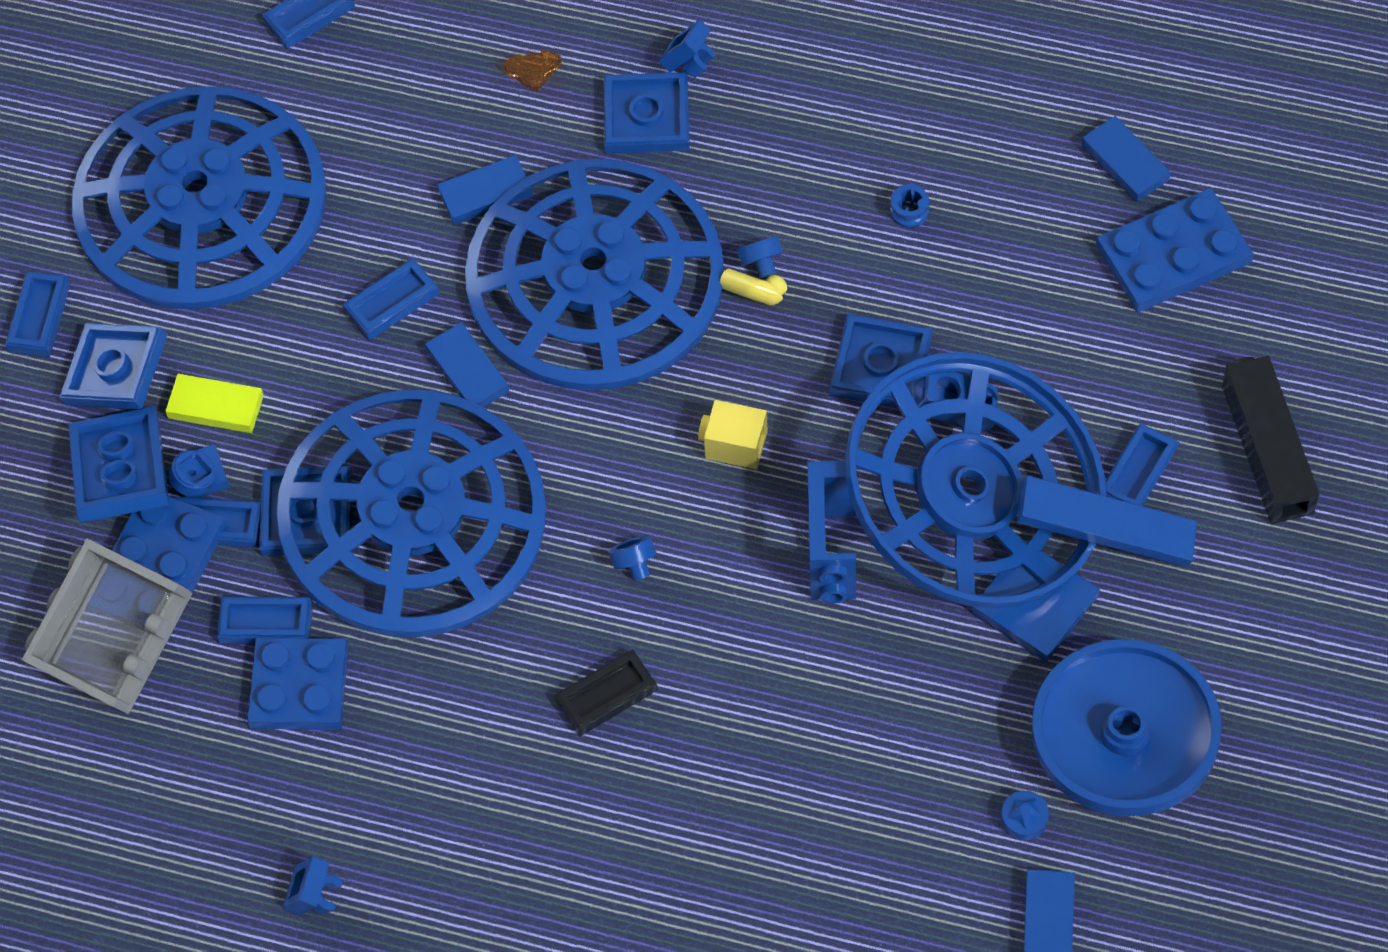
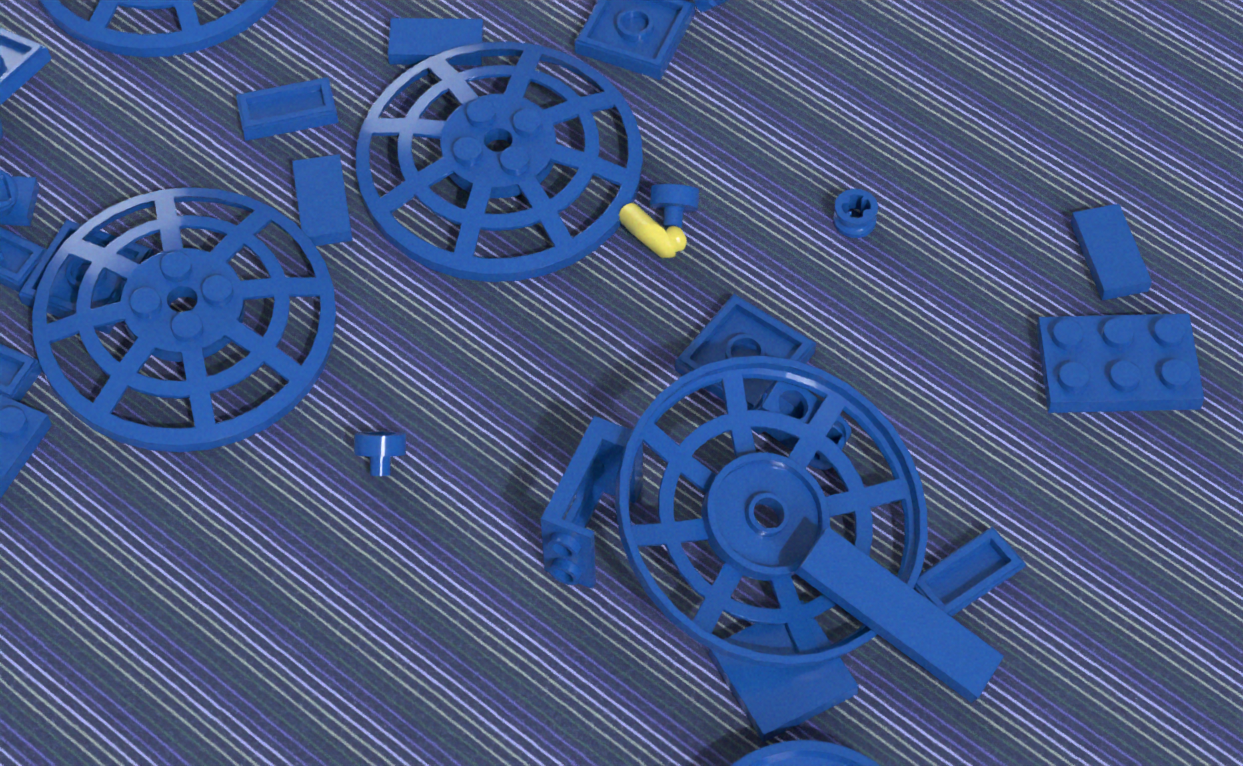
camera: 20 degrees right, 5 degrees down
neon yellow tile [165,374,264,433] -> none
black tile [555,649,658,737] -> none
light yellow brick [698,400,768,470] -> none
black brick [1222,356,1319,524] -> none

